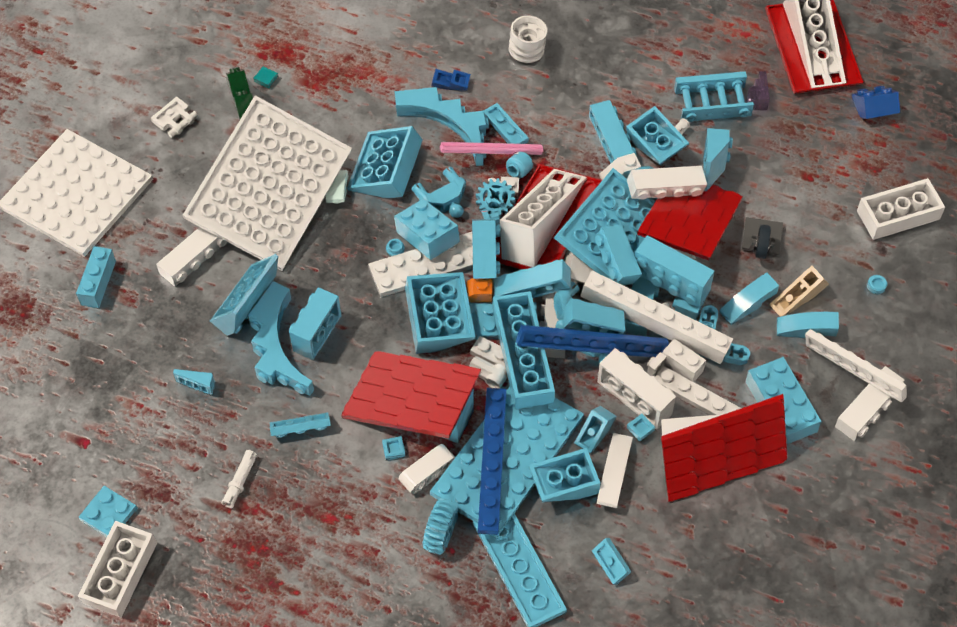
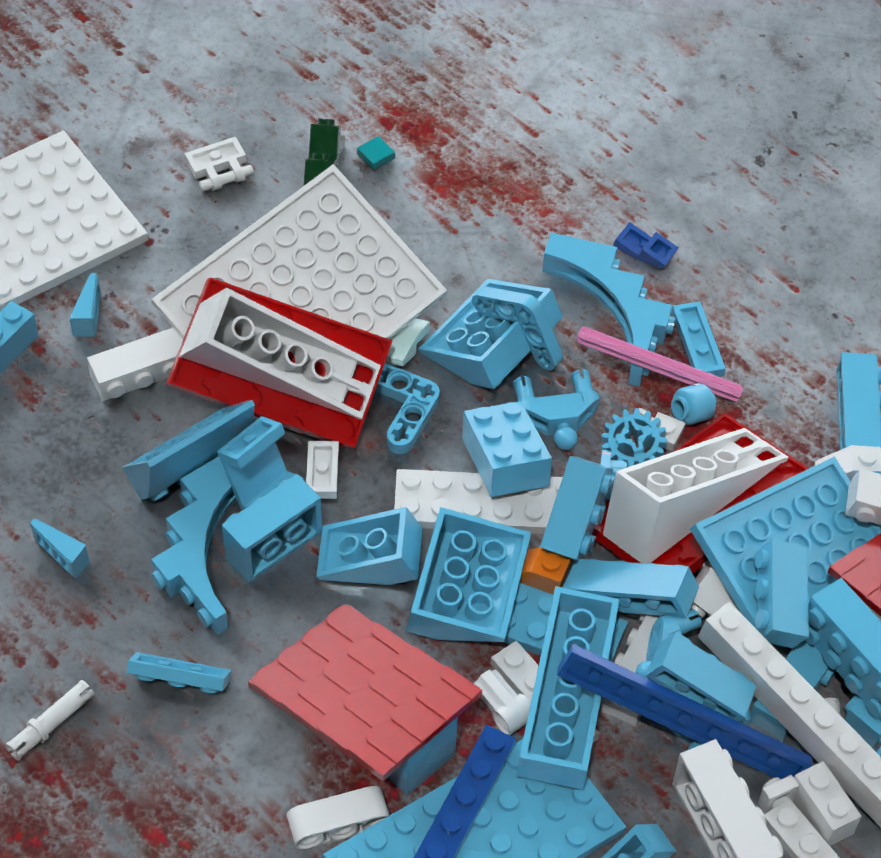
camera: 20 degrees right, 5 degrees down
medium azure tile [382,436,405,460] -> none
medium azure plate [386,239,405,256] -> none
white wheel [508,16,547,63] -> none
none -> medium azure slope [69,273,101,337]
none -> piece [165,277,393,449]
none -> medium azure panel [217,416,303,510]
none -> white plate [306,441,339,499]
none -> medium azure slope [316,507,423,585]
none -> medium azure beam [375,363,440,454]
none -> medium azure beam [472,287,563,371]

